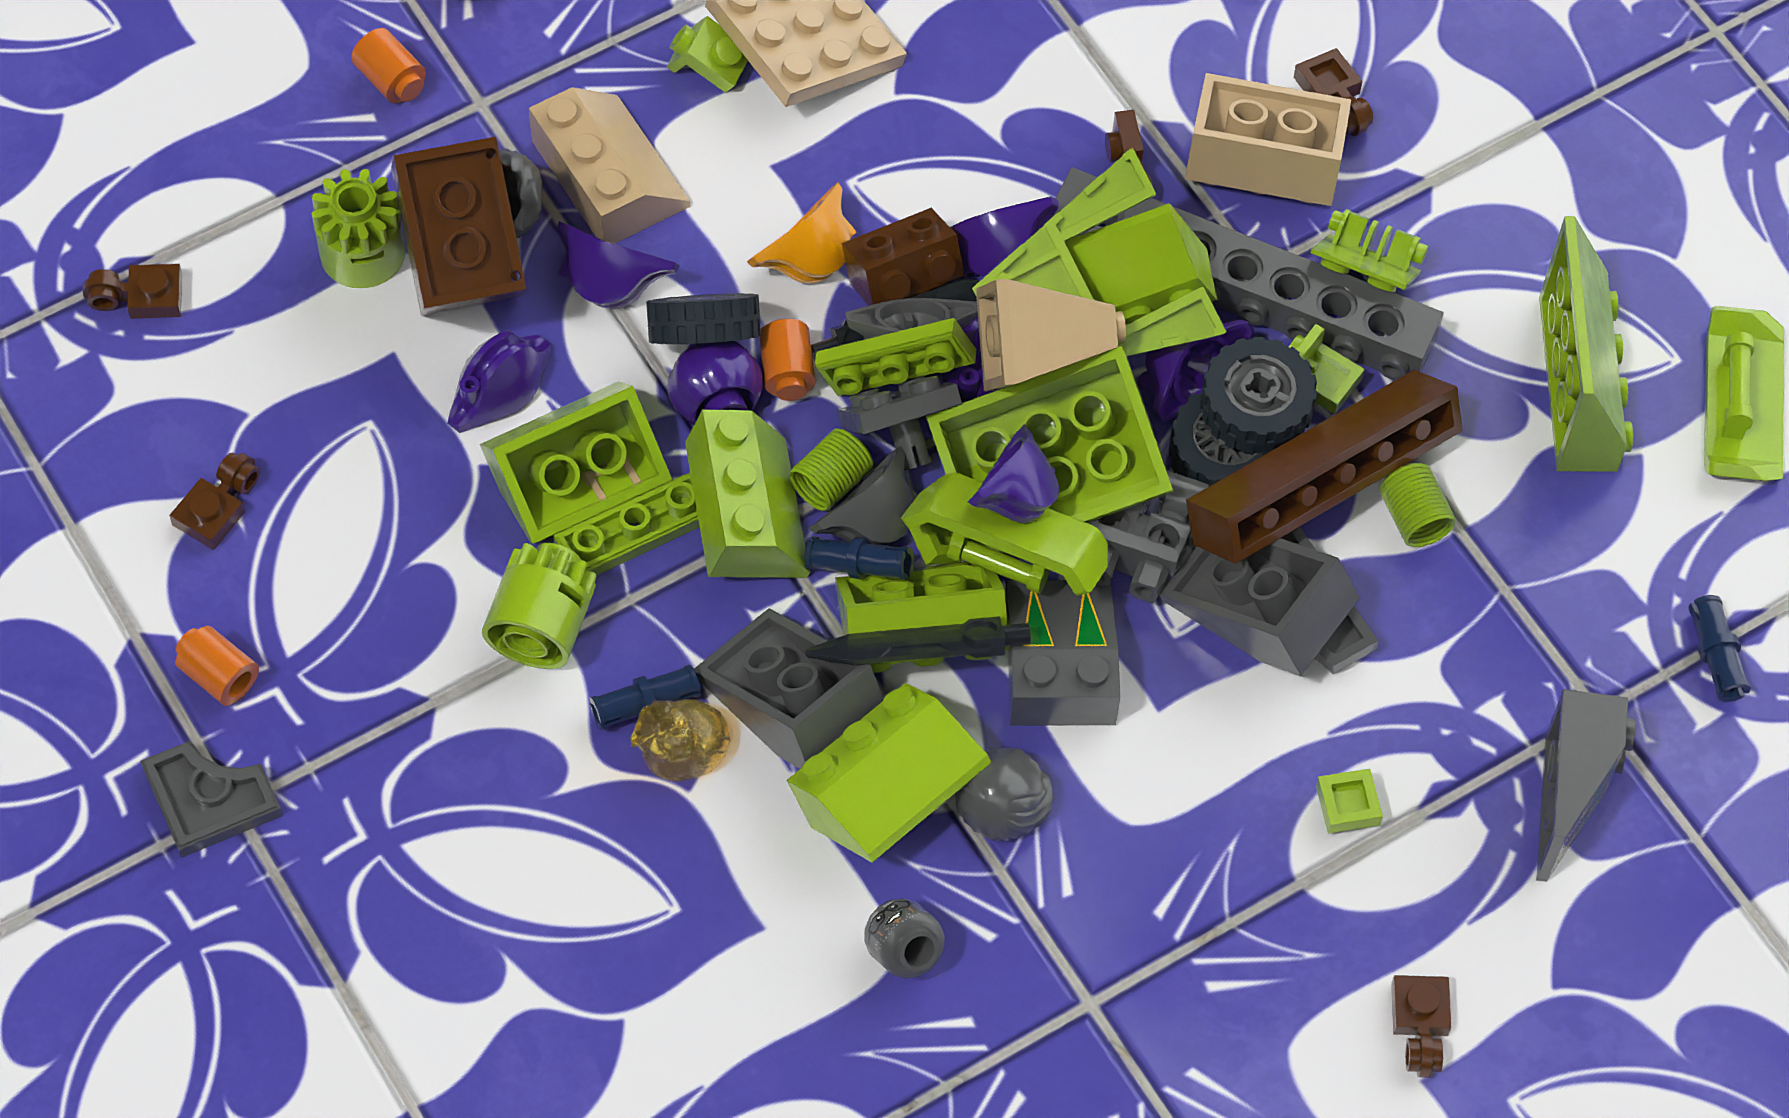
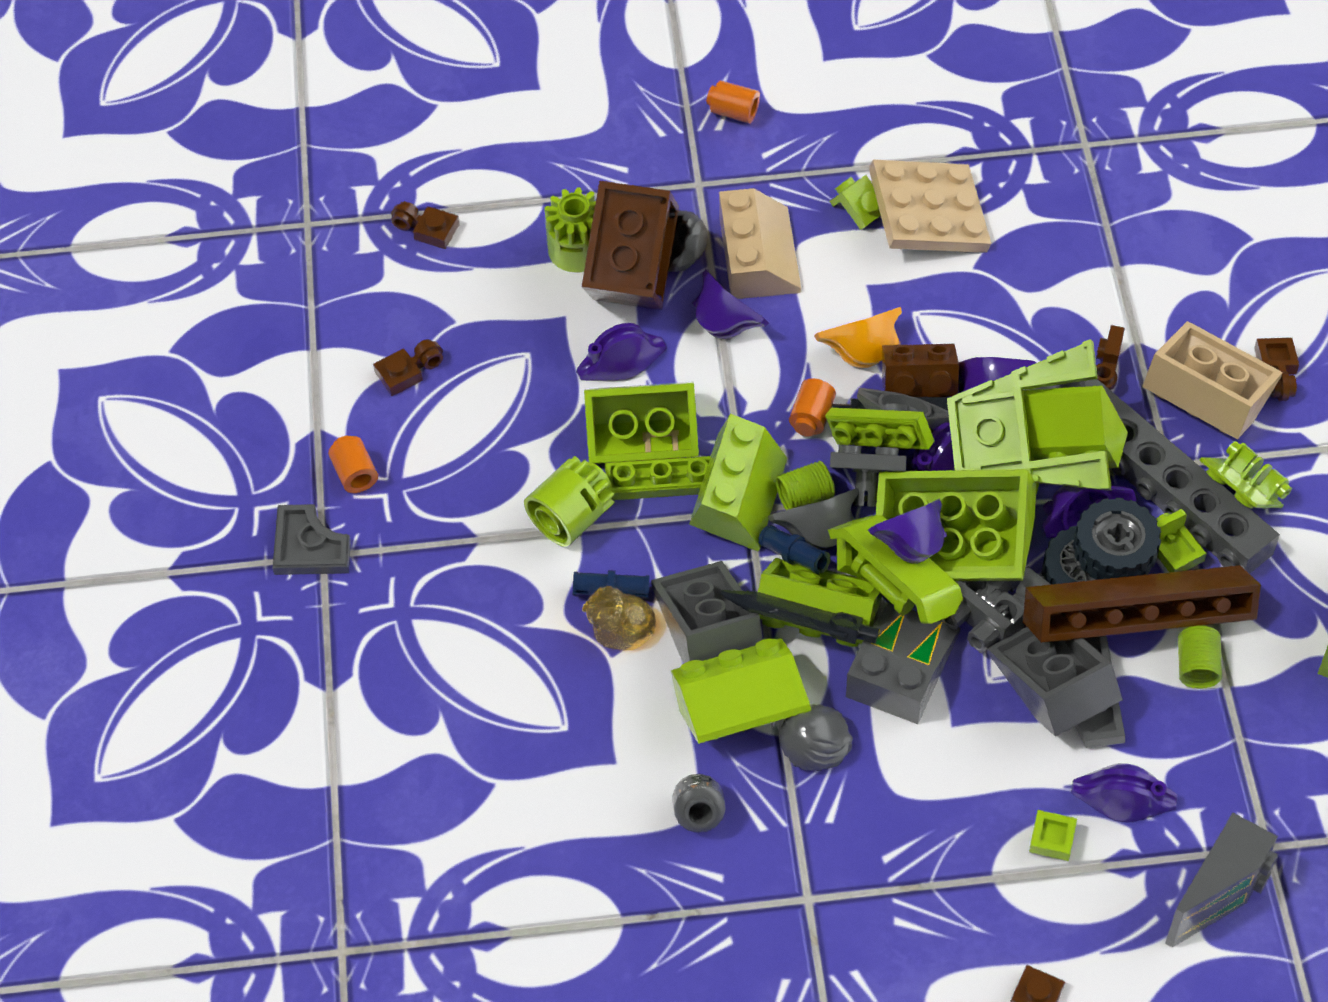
camera: 30 degrees right, 5 degrees down
orange brick [351,28,426,103] -> none
black wheel [646,293,761,344] -> none
dark purple plant [667,341,764,426] -> none
tan slope [976,279,1126,391] -> none
none -> dark purple hat [1071,763,1177,822]

